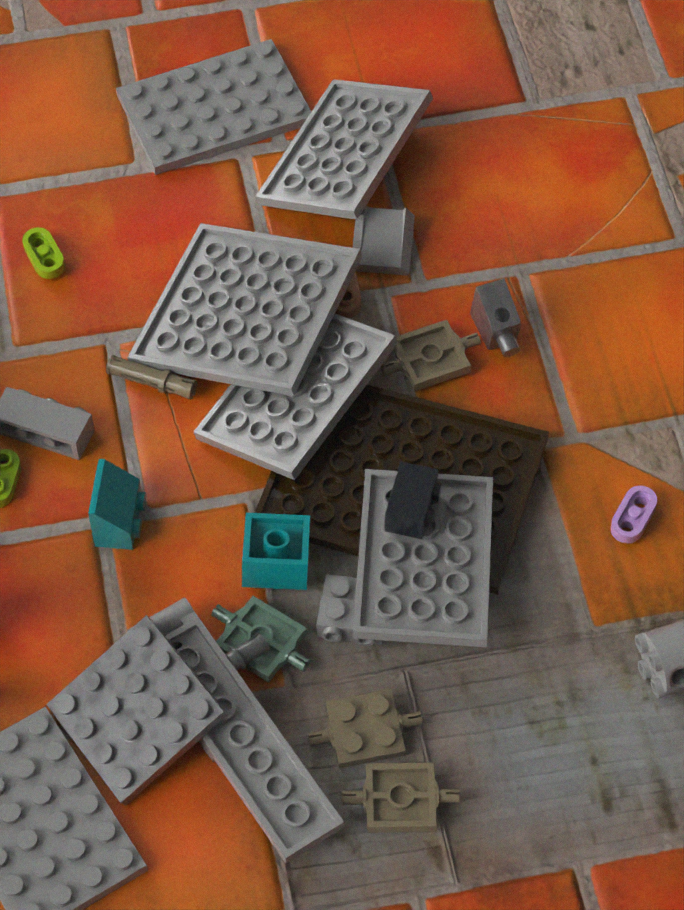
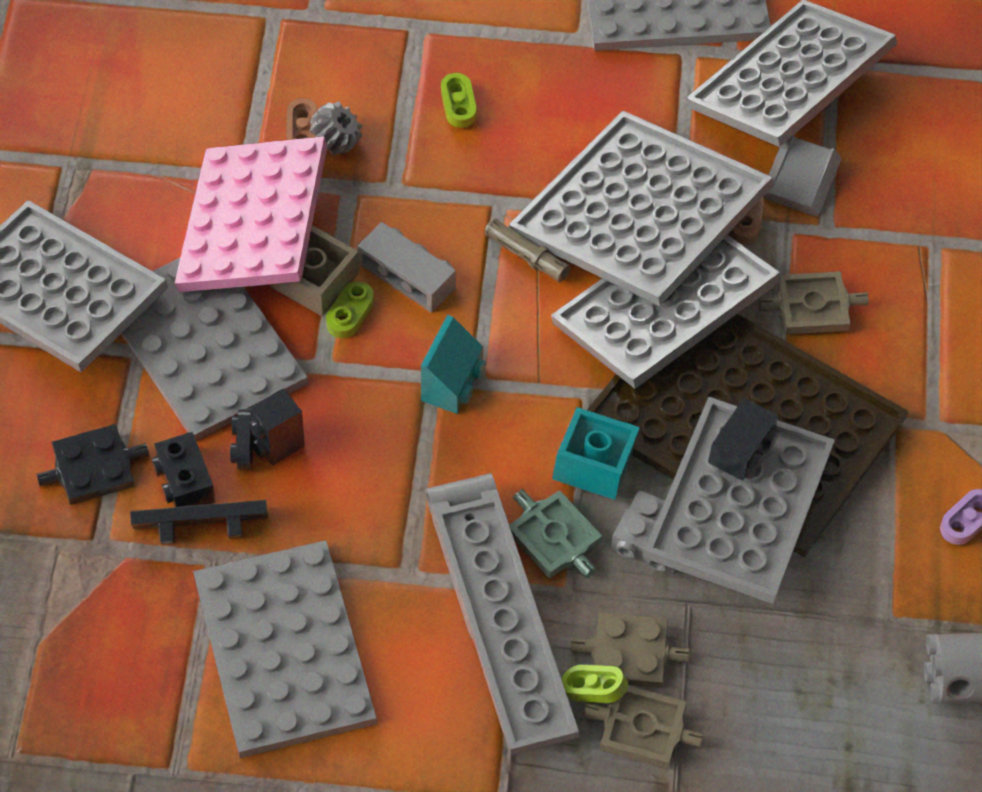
camera: 15 degrees right, 0 degrees up
flat silver plate [46,615,228,806] -> none
dark grey pin [225,632,270,670] -> none
flat silver torso [470,278,521,357] -> none
none -> lime plate [561,665,628,703]

